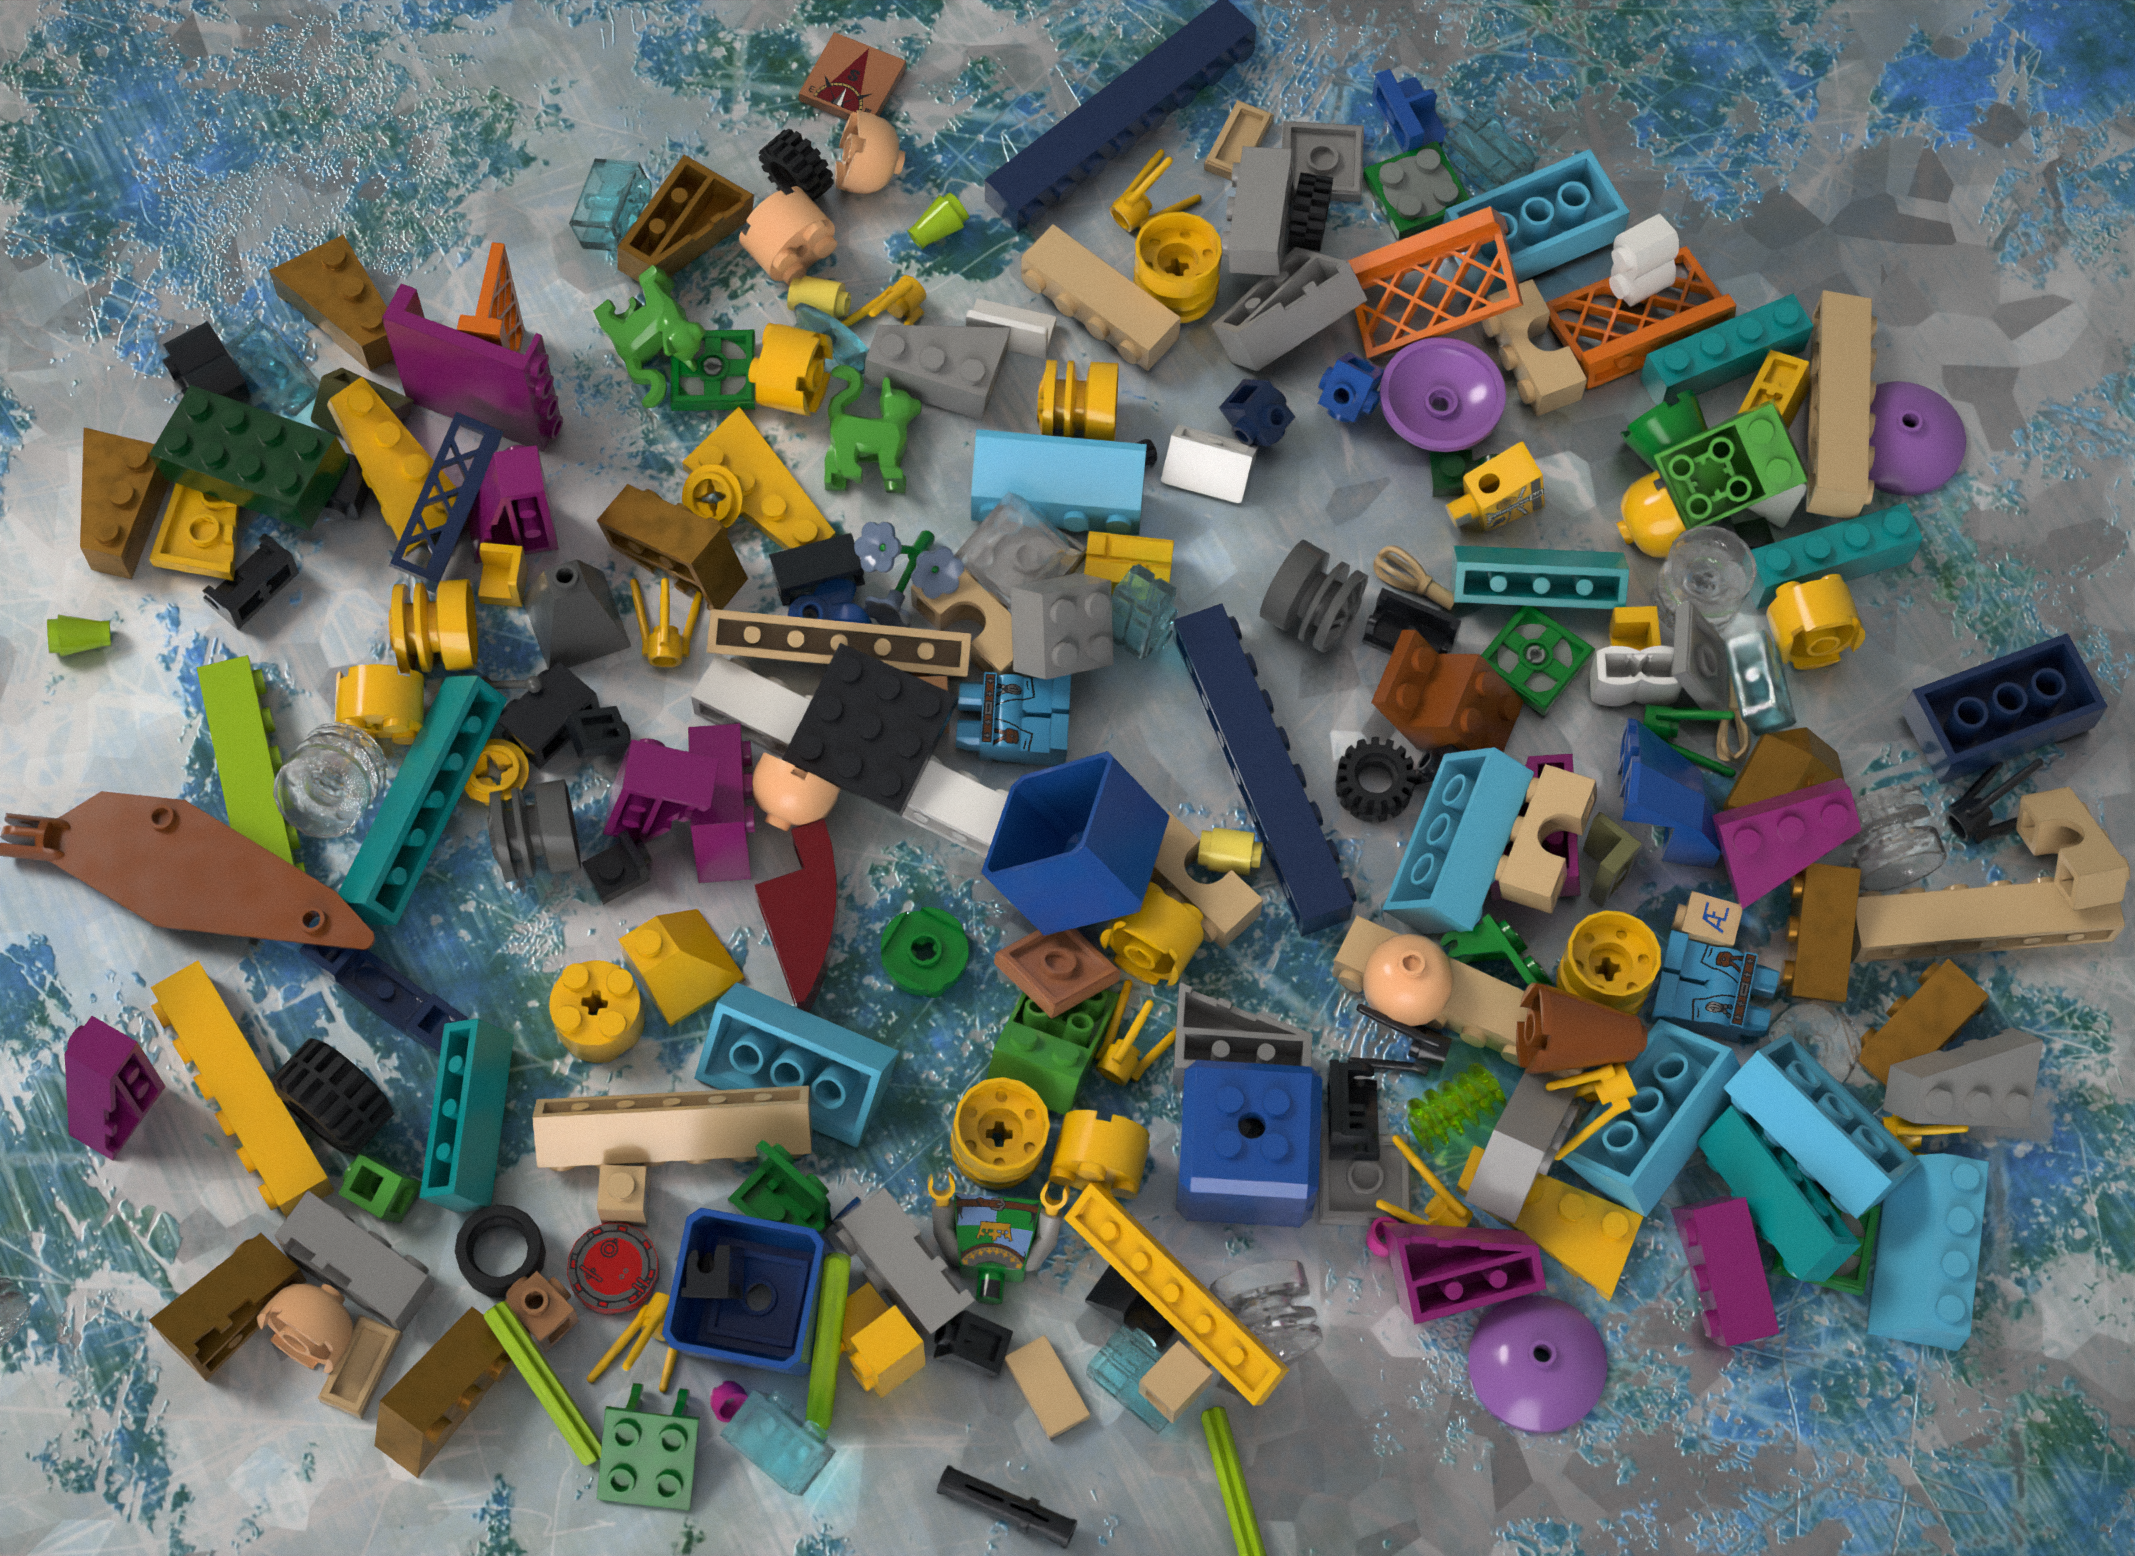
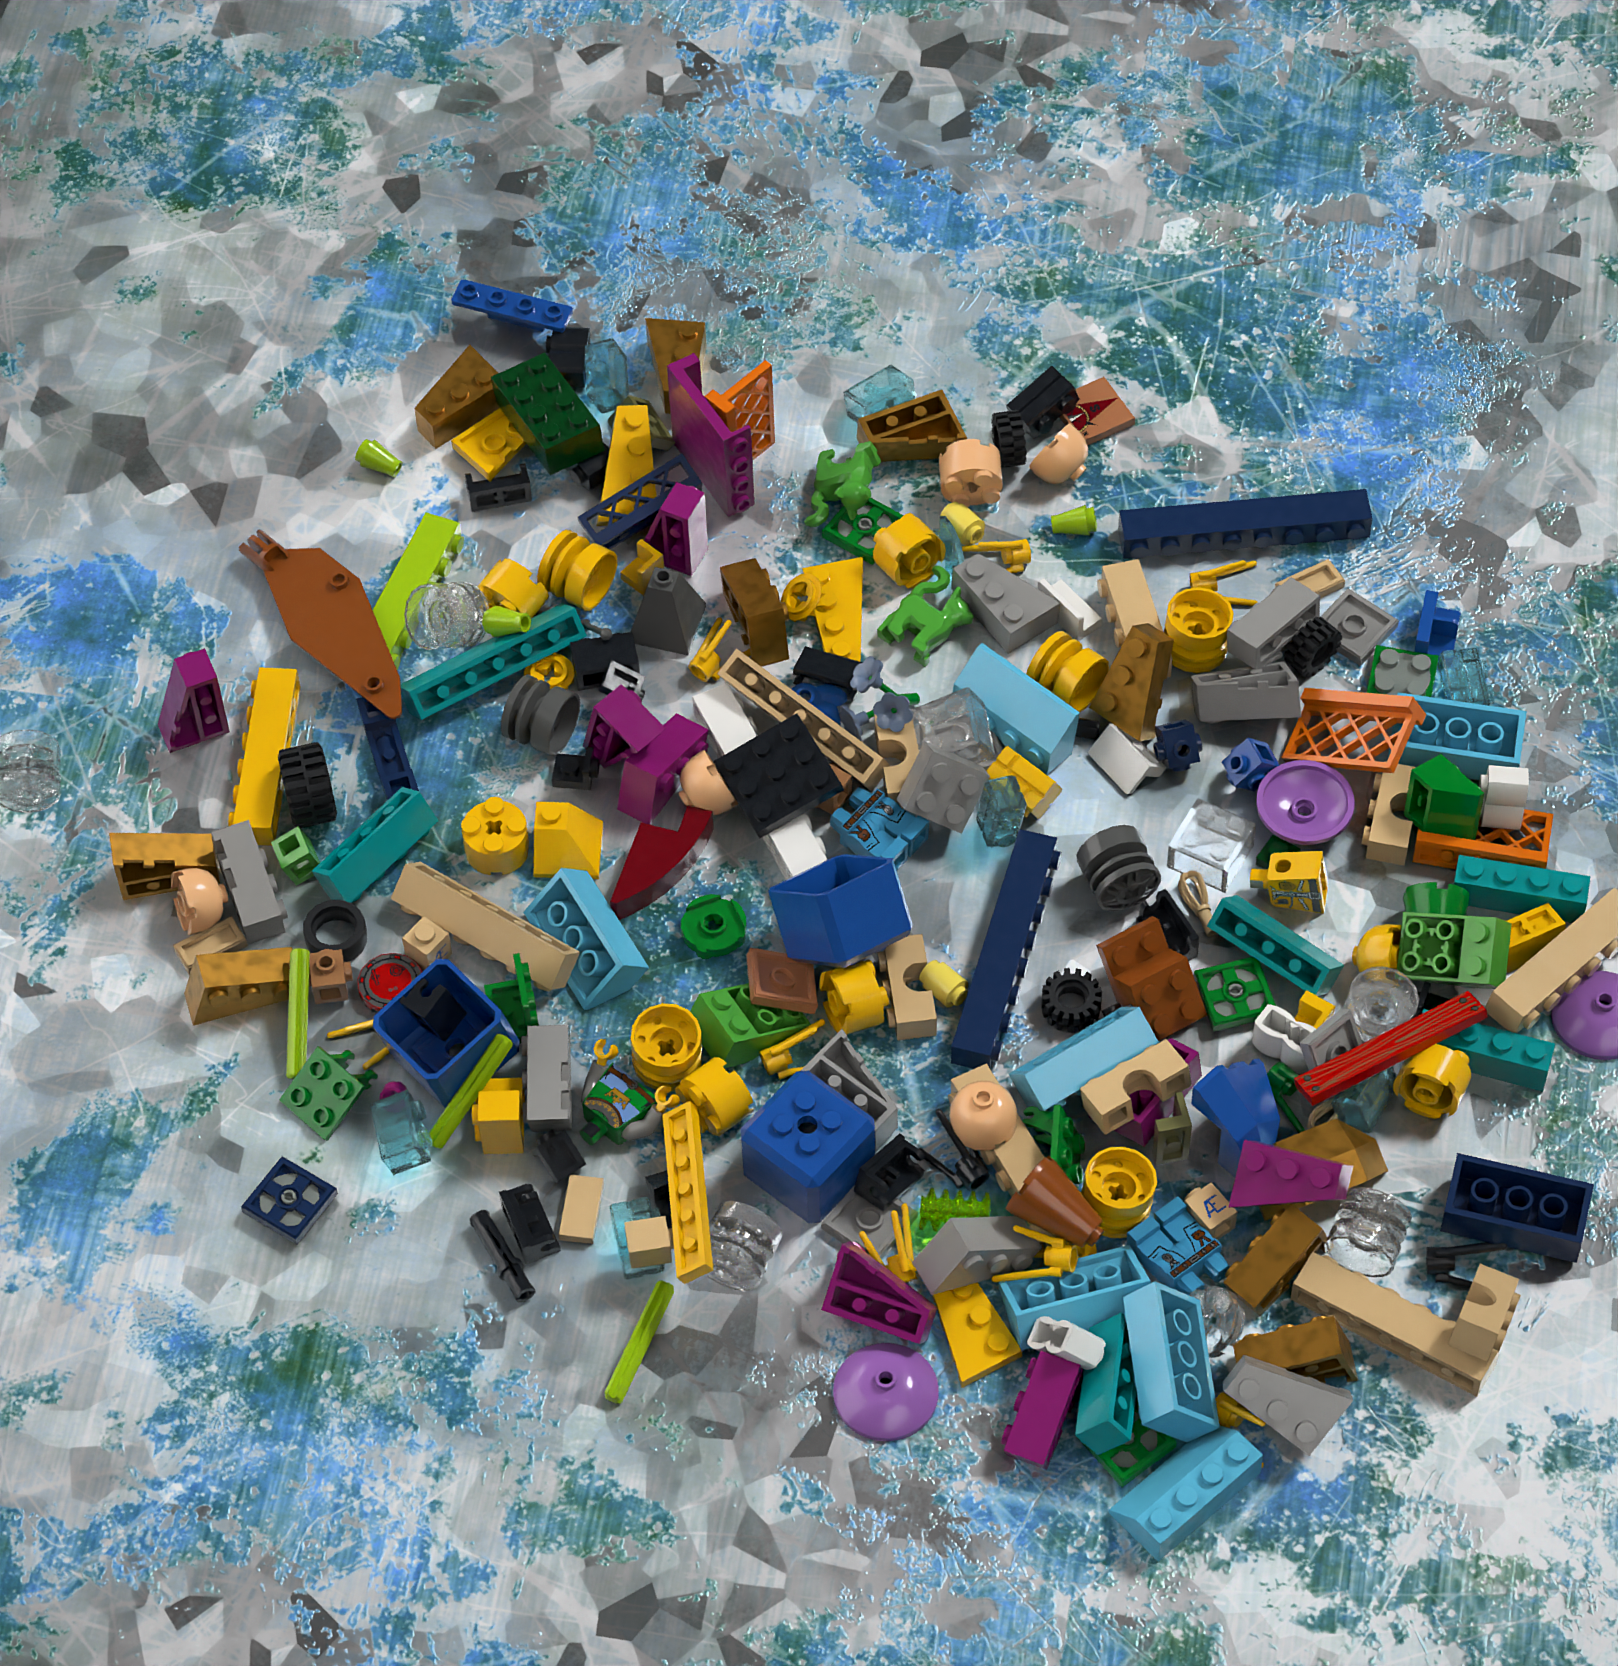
camera: 40 degrees right, 10 degrees down
none -> blue bracket [451,279,573,332]
none -> lime cone [482,606,531,637]
none -> black hinge [499,1184,561,1264]
none -> black brick [1006,366,1080,439]
none -> white brick [1027,1316,1106,1370]
none -> pearl gold wedge [1089,623,1174,742]
none -> clear piece [1167,798,1256,893]
none -> red tile [1294,991,1488,1106]
none -> green slope [1404,754,1484,840]

